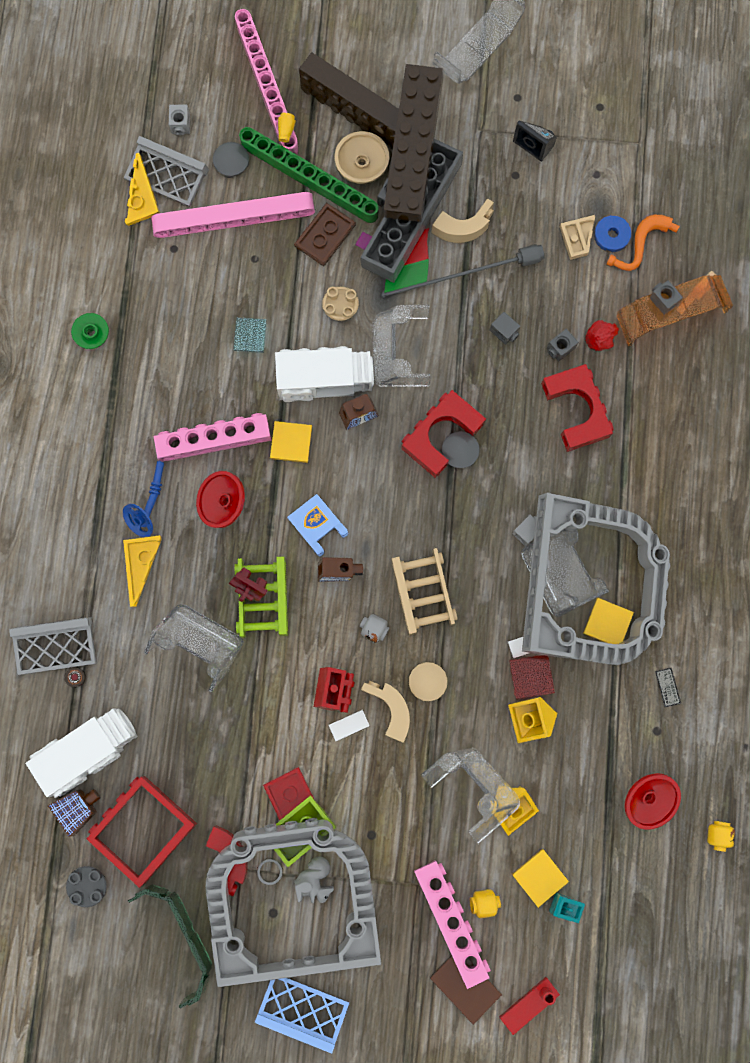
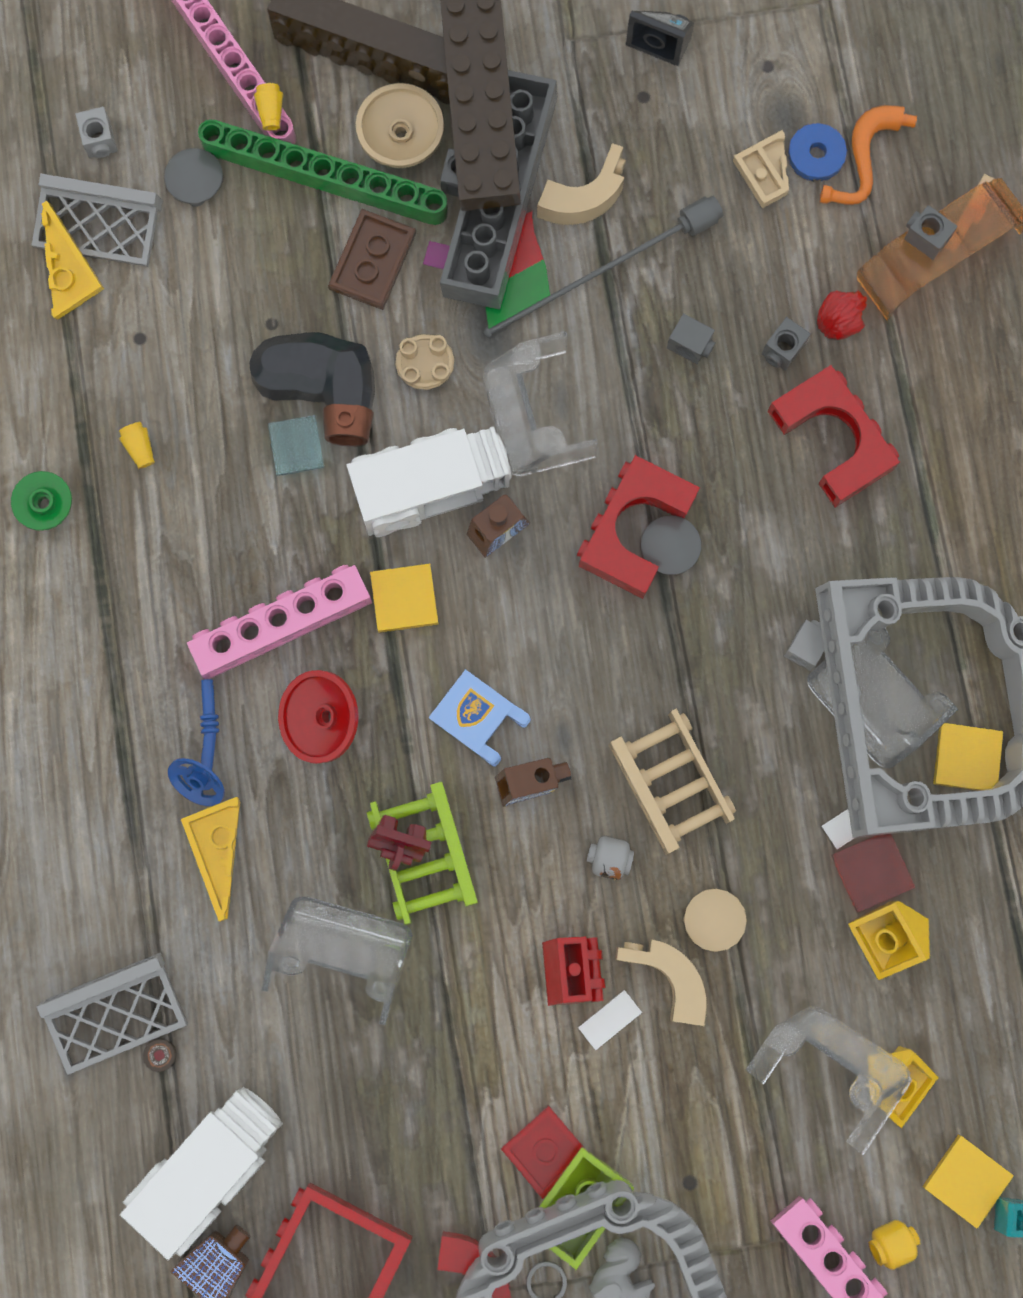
camera: 15 degrees left, 0 degrees up
bright pink beam [151,192,315,238] -> none
none -> yellow cone [119,422,155,469]
none -> black piece [249,332,375,446]

